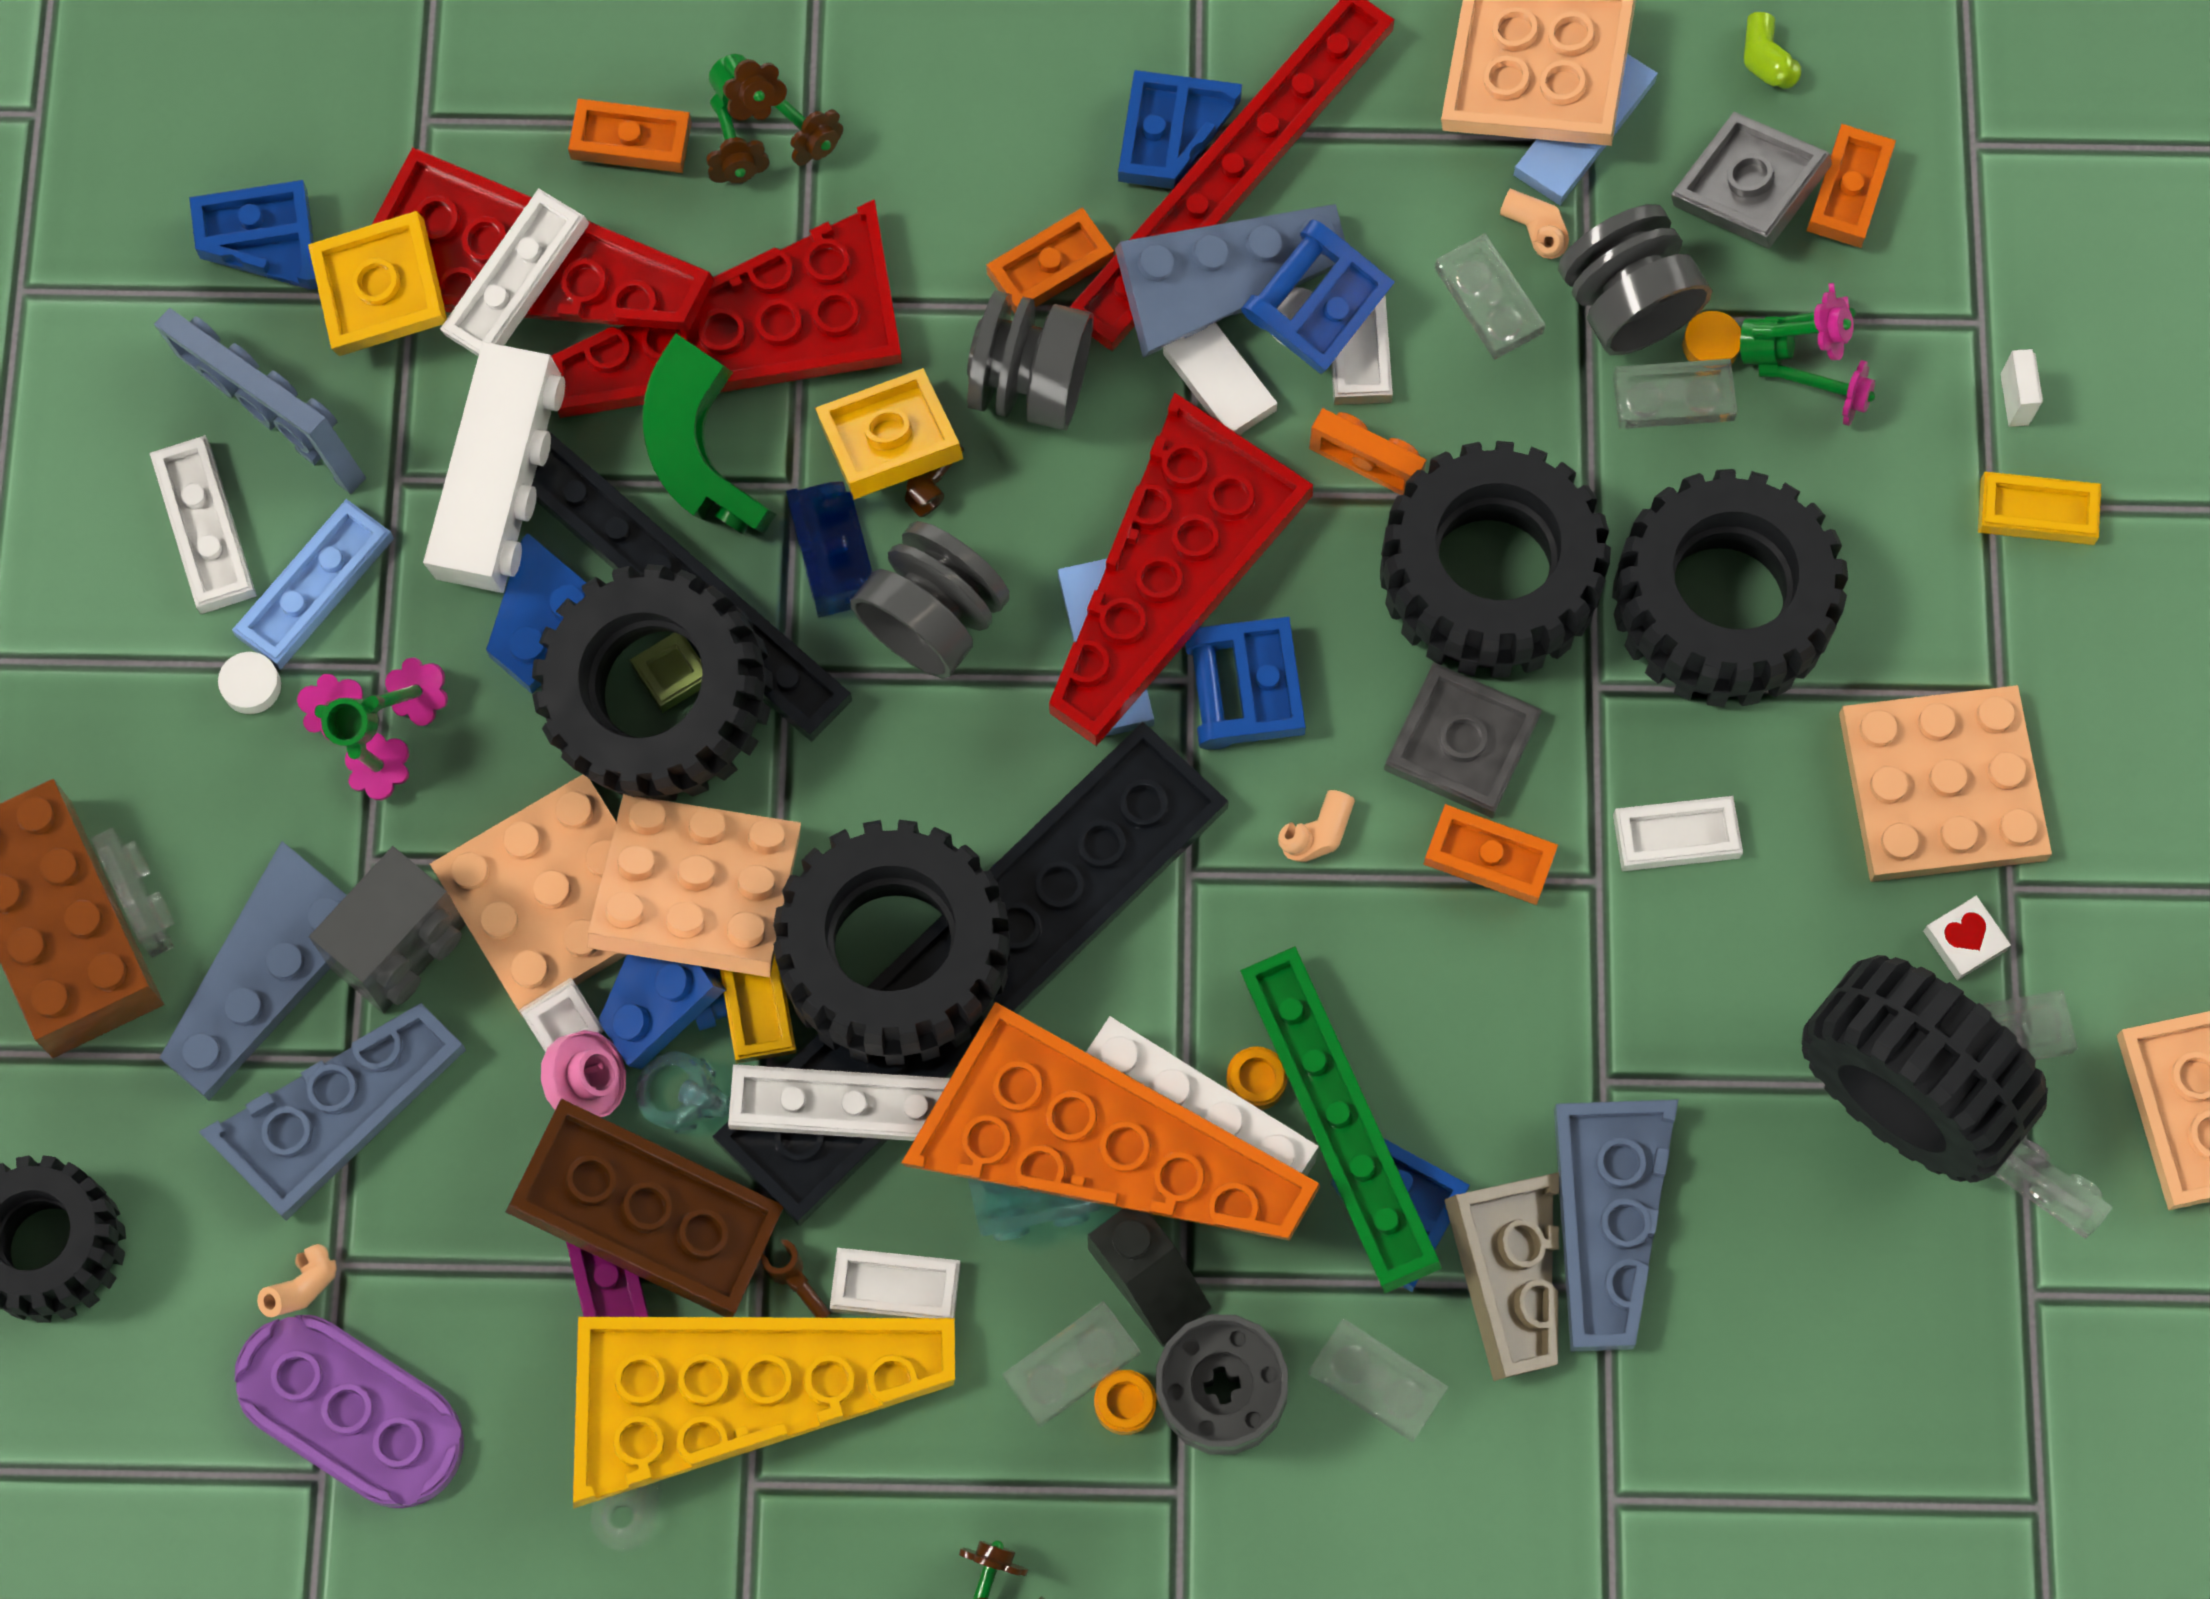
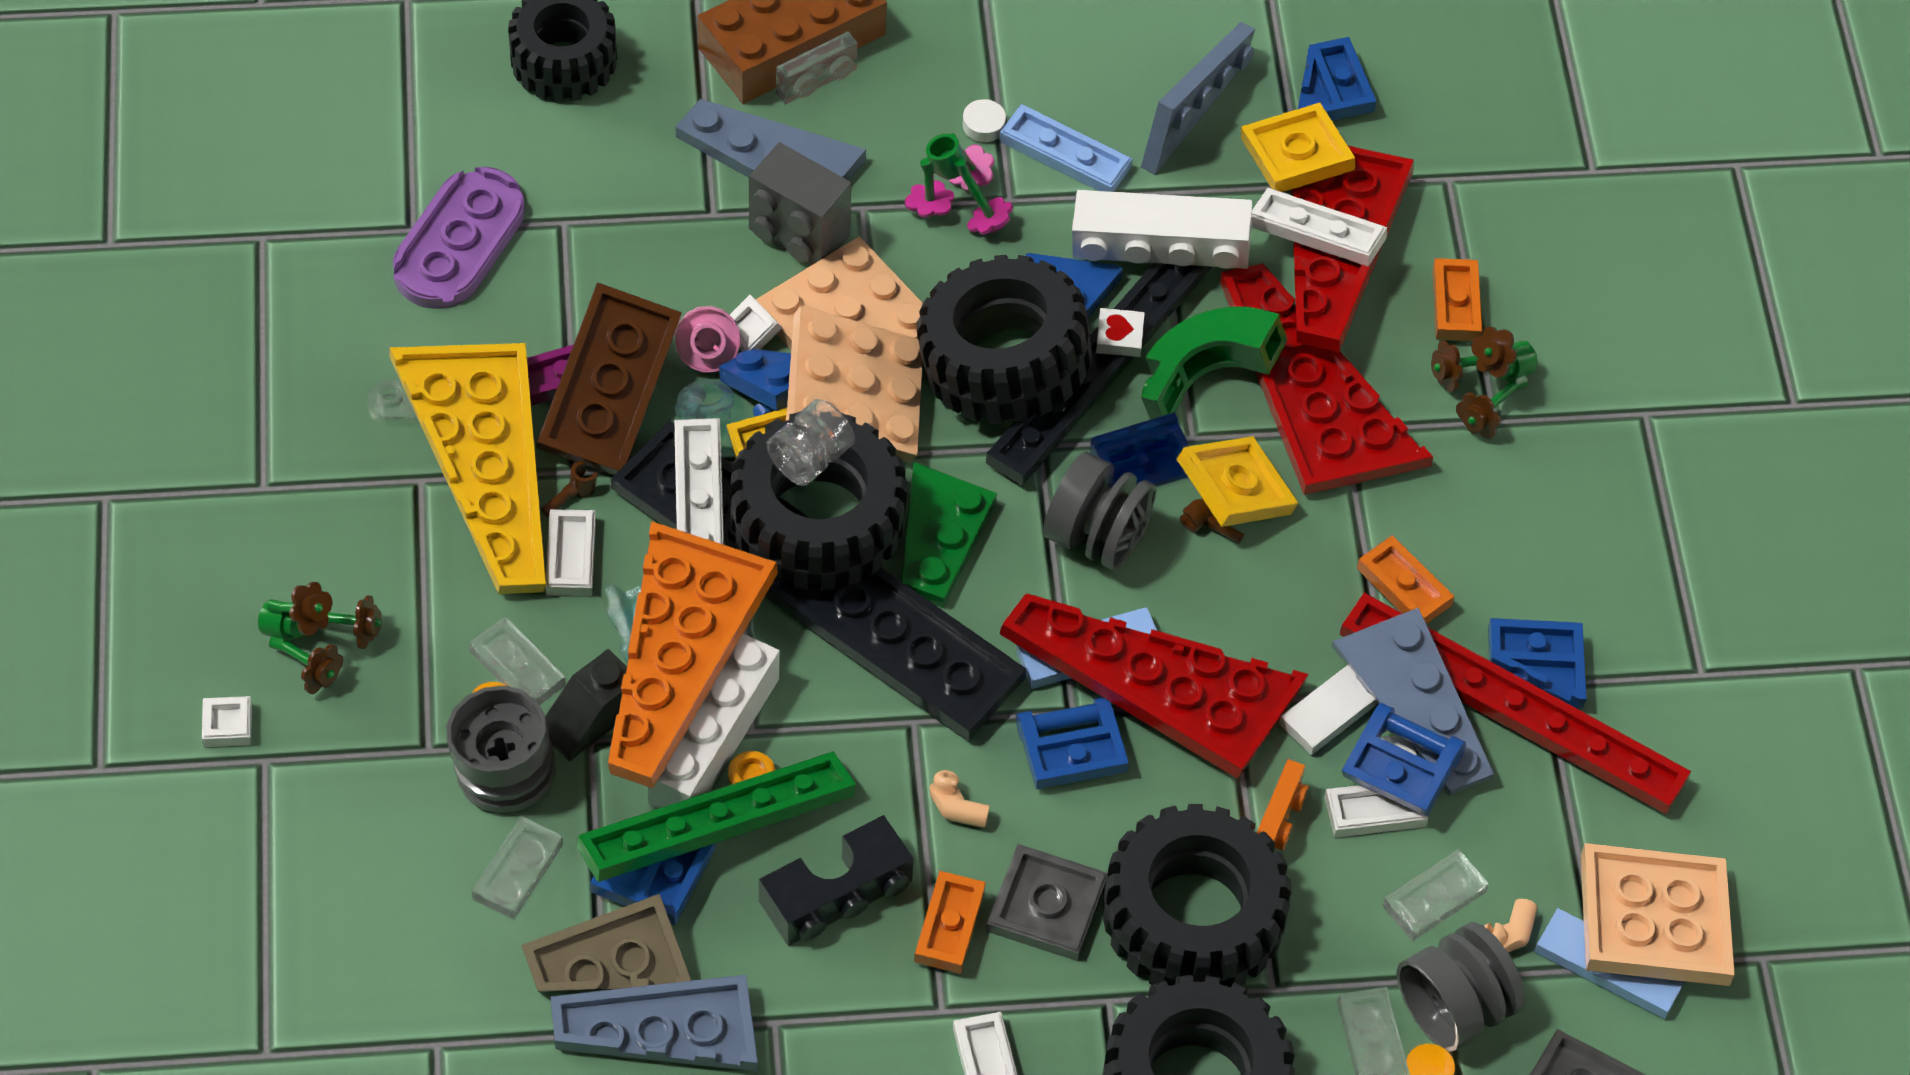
camera: 80 degrees right, 15 degrees down
white tile [150,435,257,614] -> none
sand blue wing [199,1003,466,1221] -> none
light nougat arm [257,1244,337,1318] -> none
dark grey wheel [967,290,1094,431] -> none
none -> black arch [759,815,914,946]
none -> clear wheel [767,399,855,486]
none -> green wing [902,462,997,608]
none -> white tile [1096,308,1144,357]

